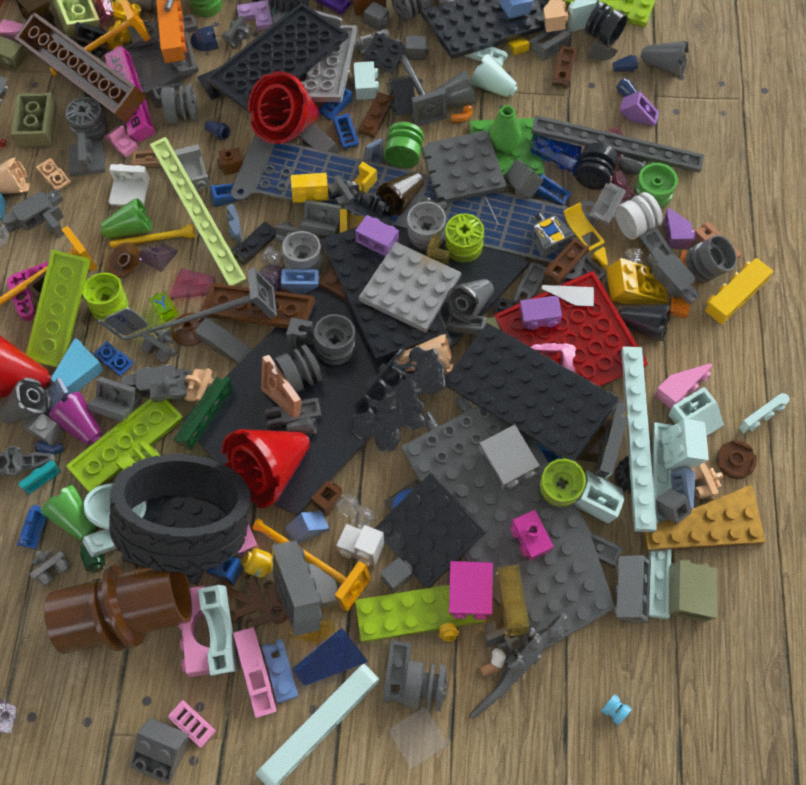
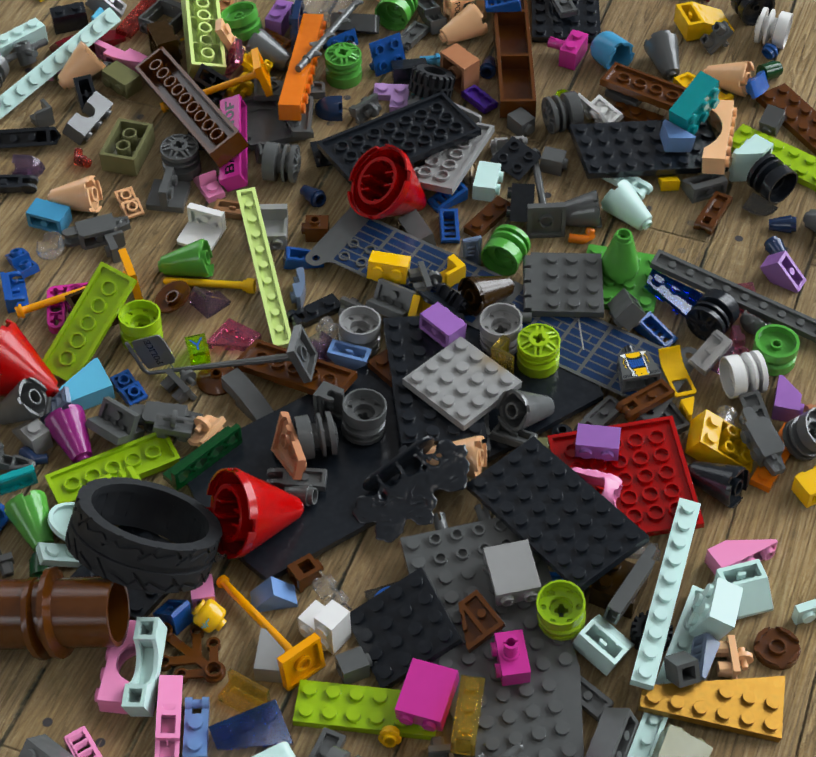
camera: 15 degrees right, 15 degrees down
dark grey brick [272,540,323,636] -> none
white sticker [542,285,594,306] -> none
none -> reddish brown wing [458,589,506,653]

